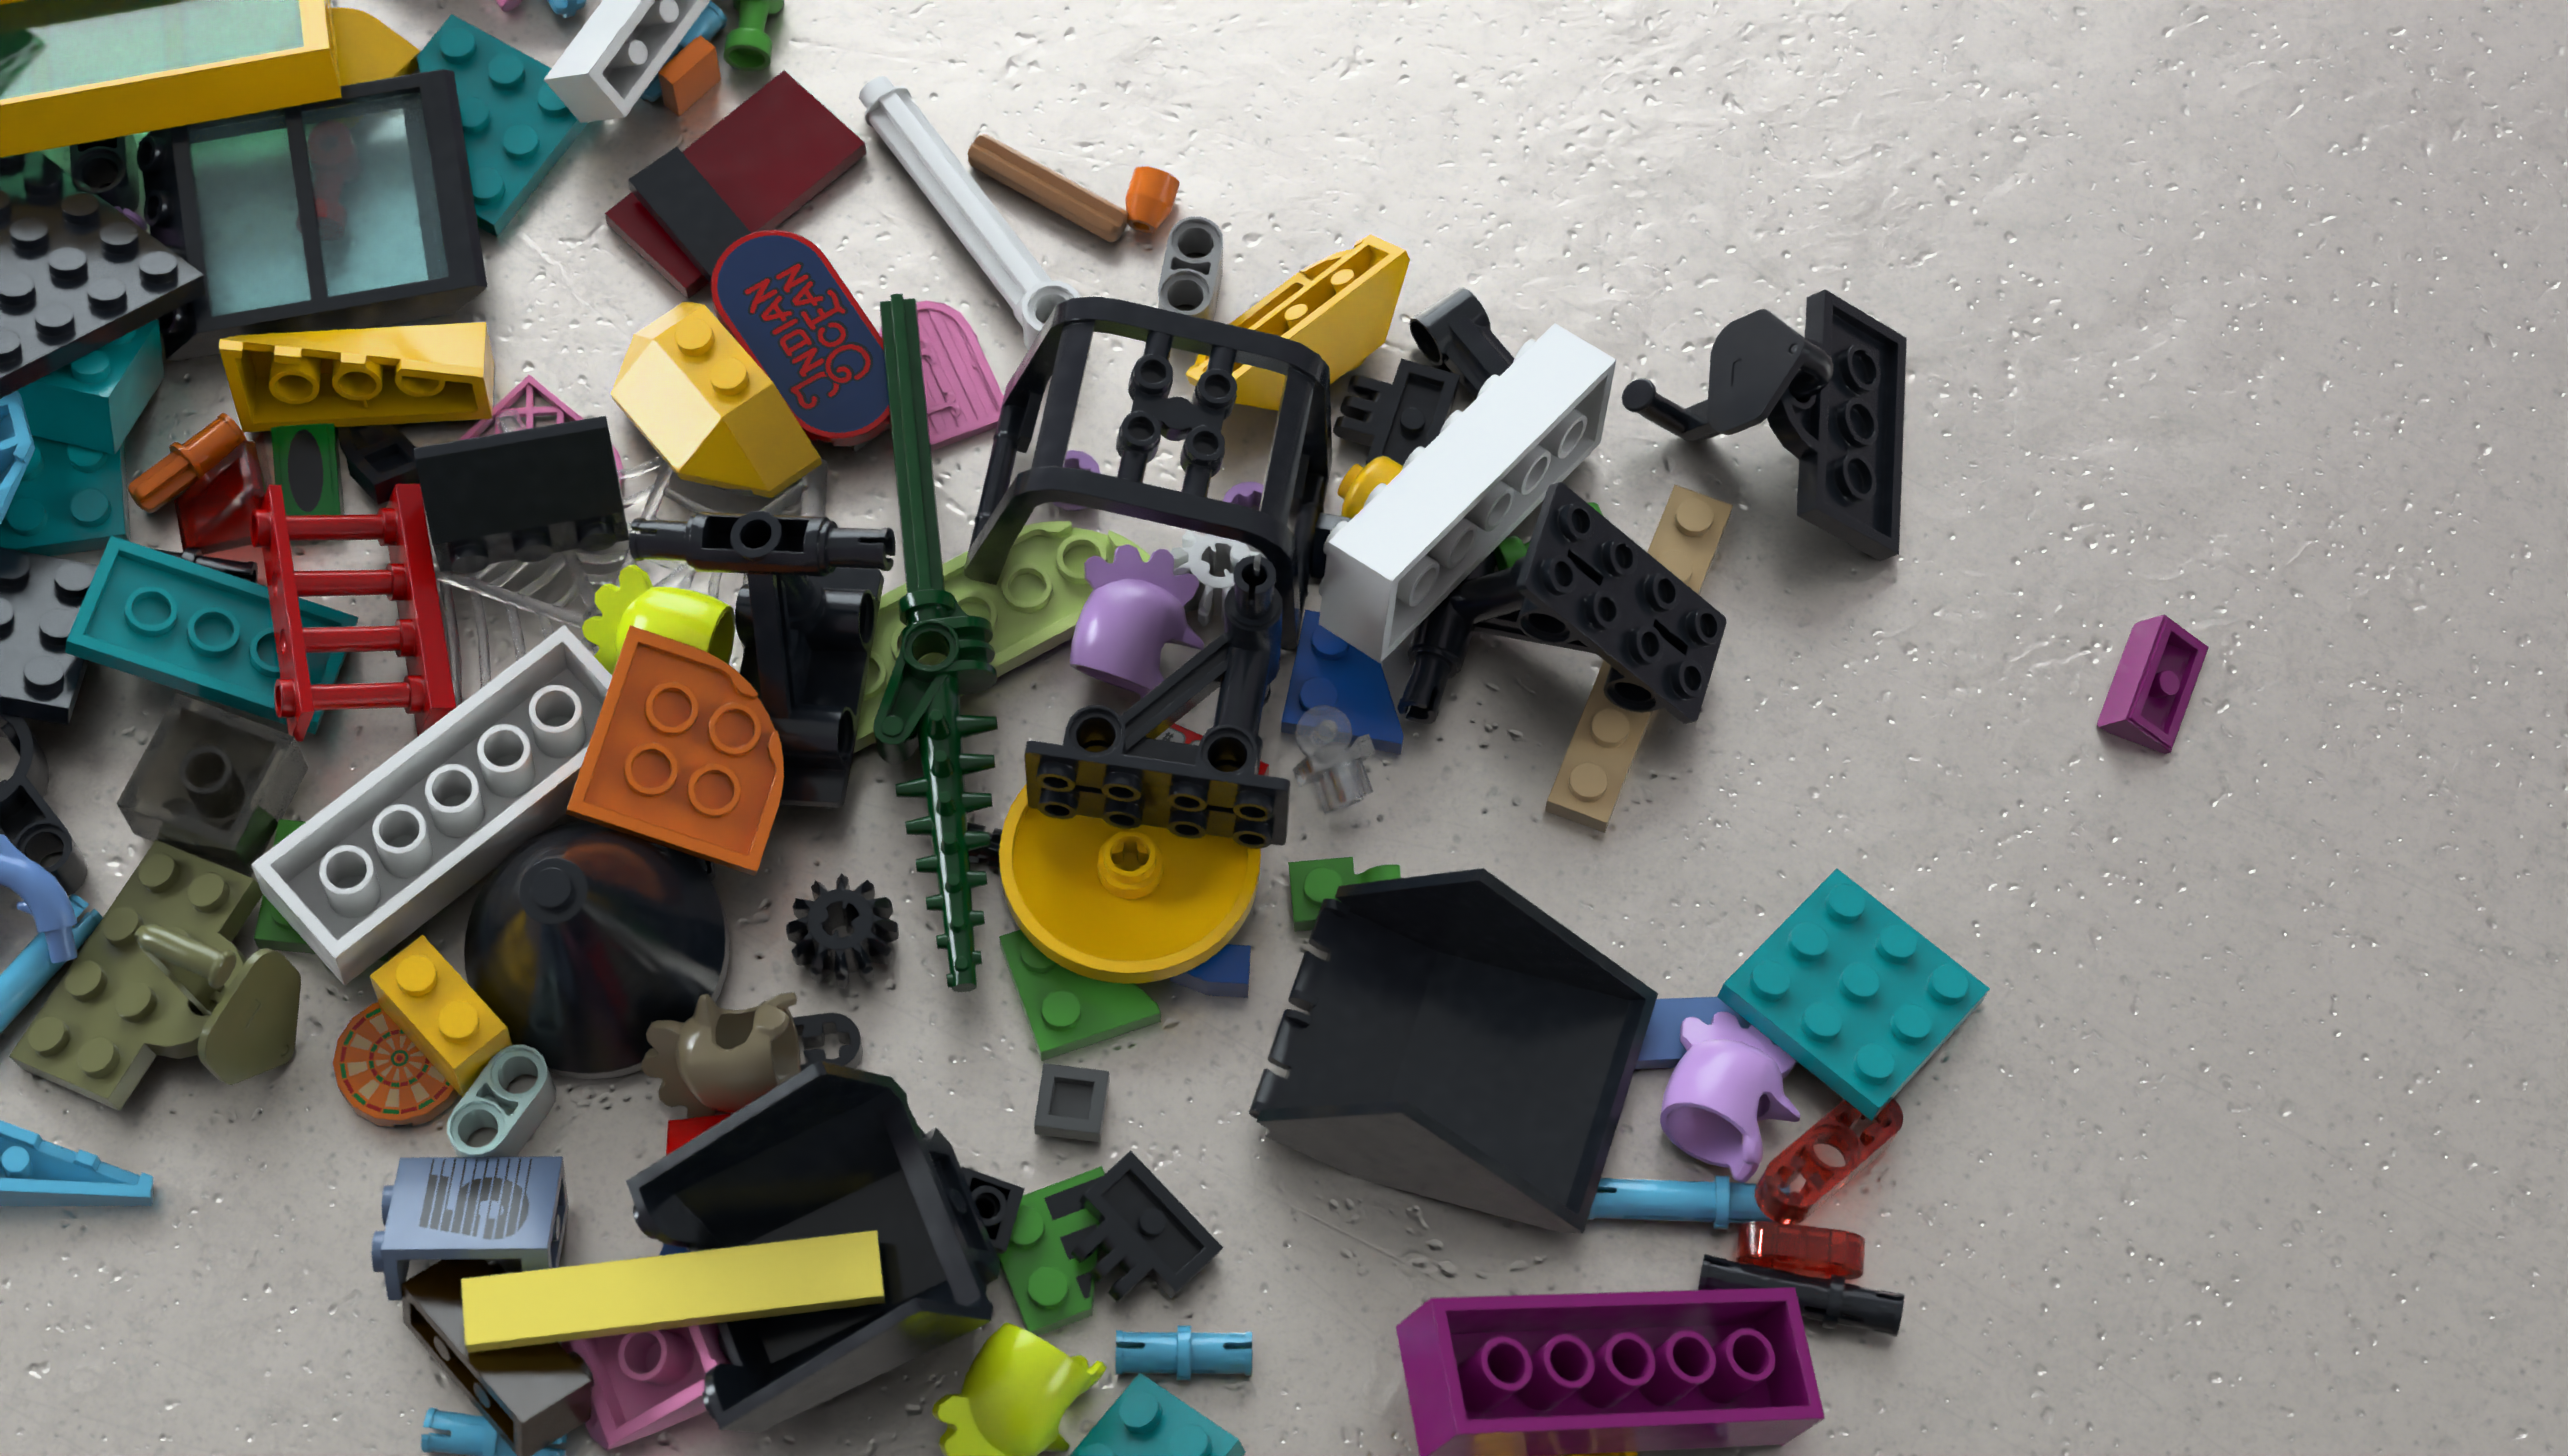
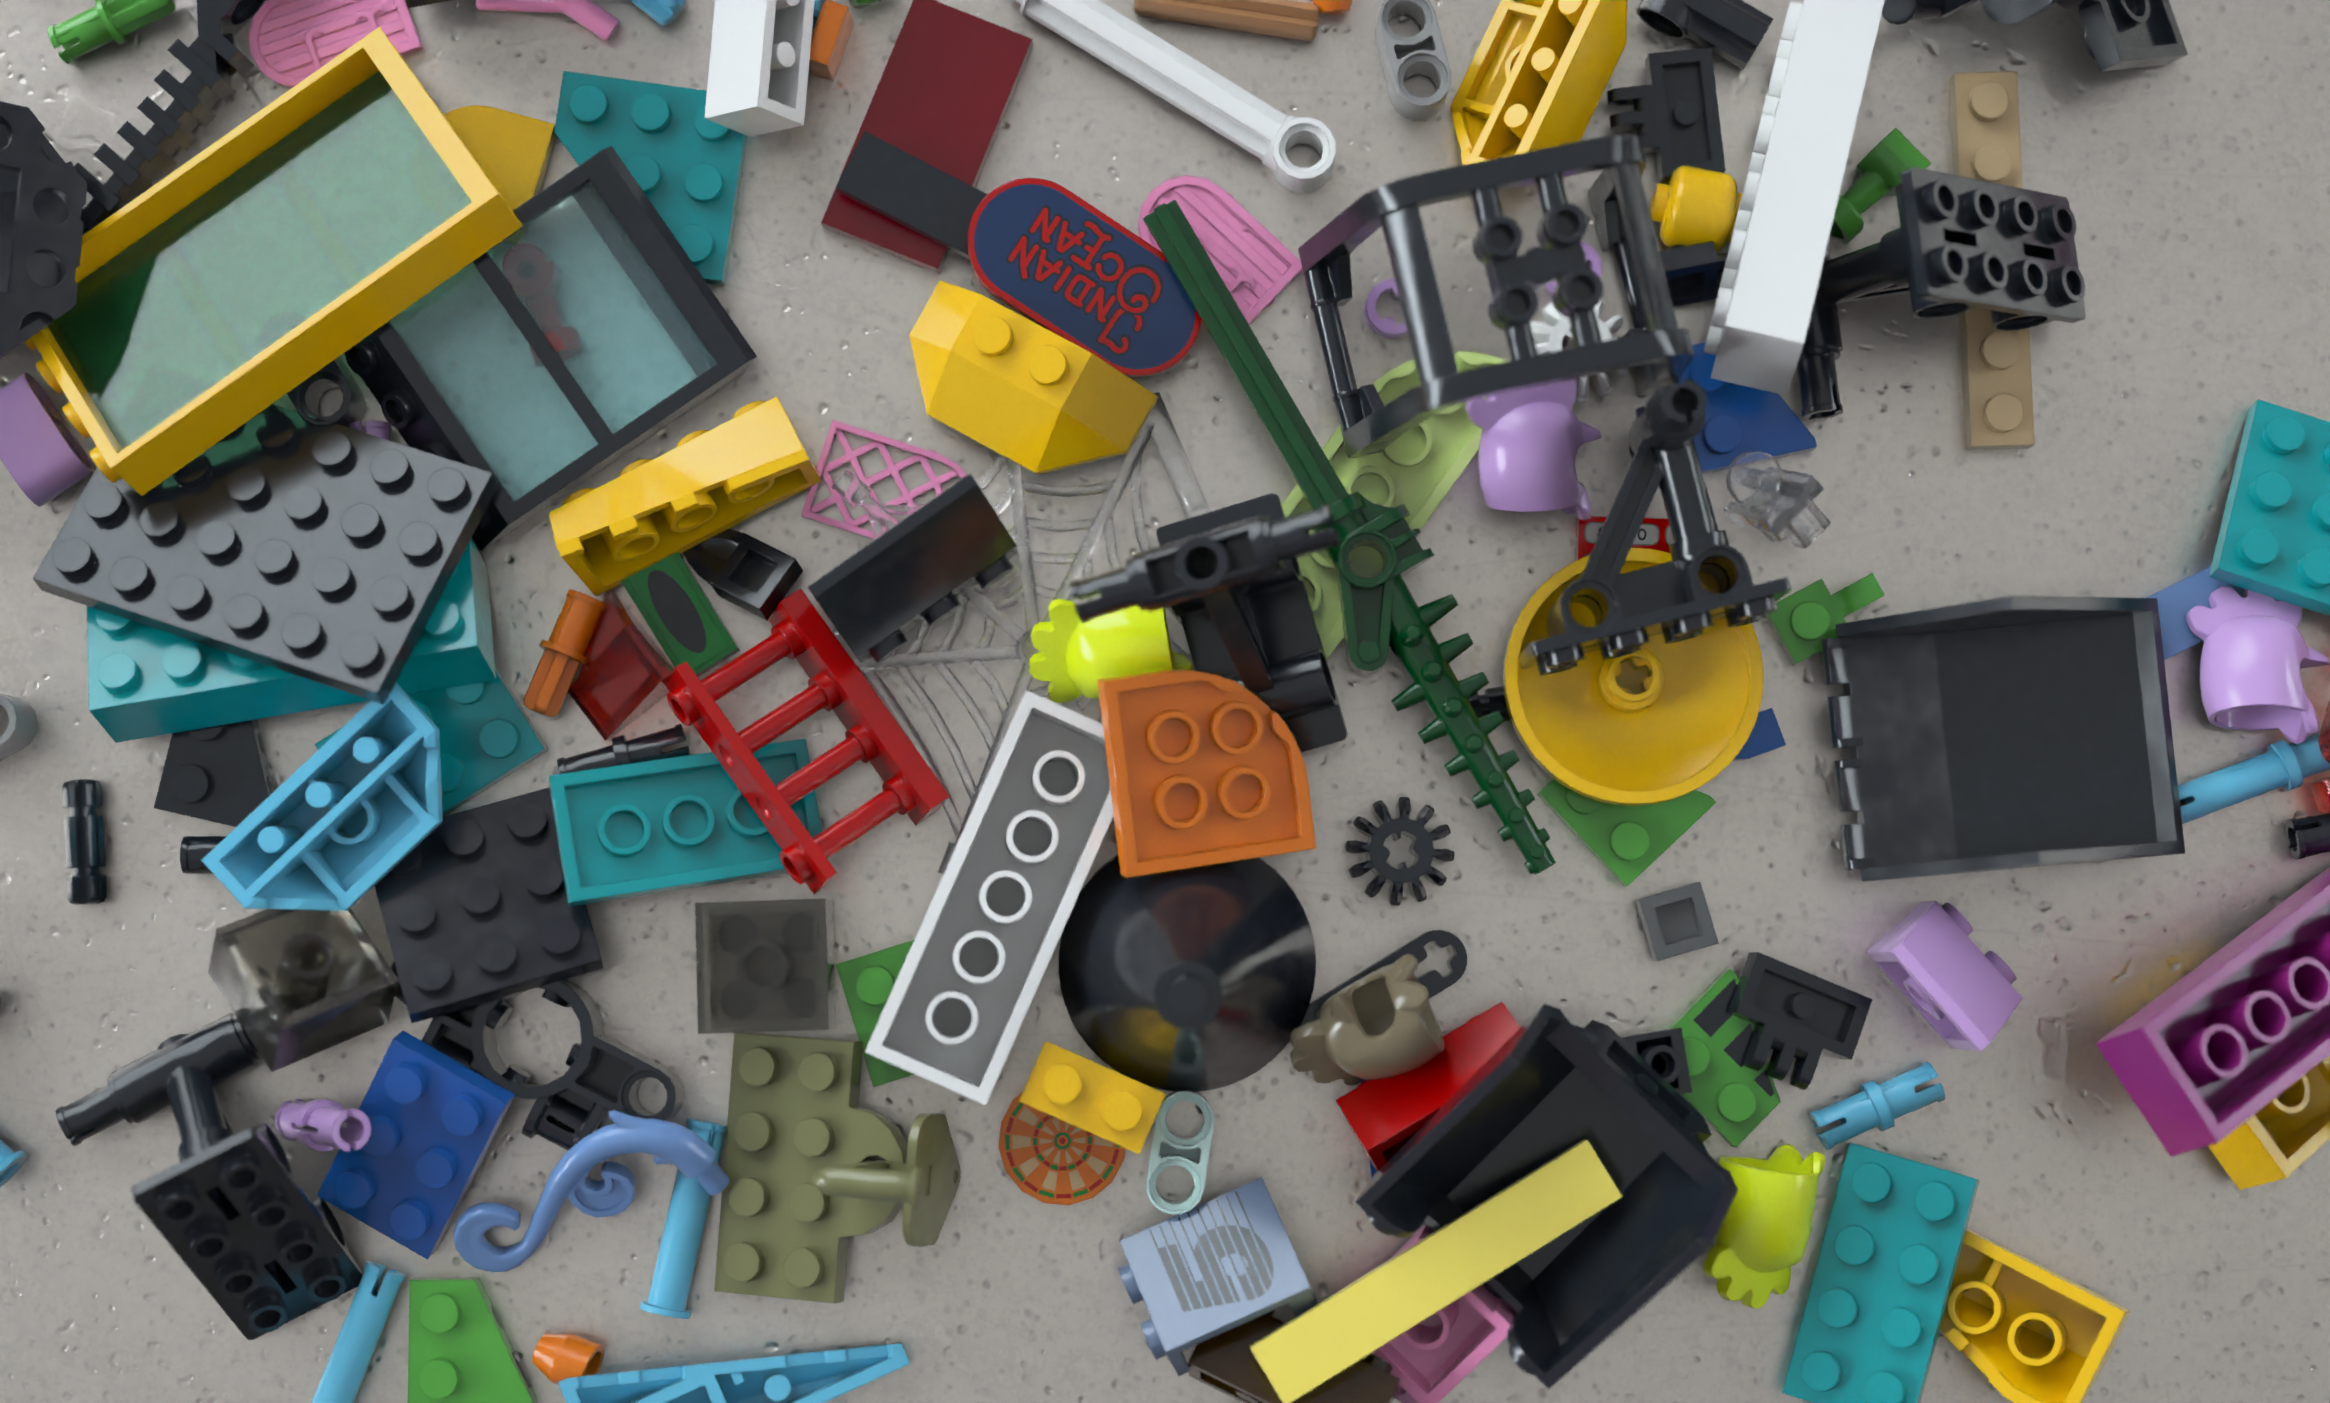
camera: 20 degrees left, 20 degrees up
none -> lavender slope [1865,901,2023,1051]

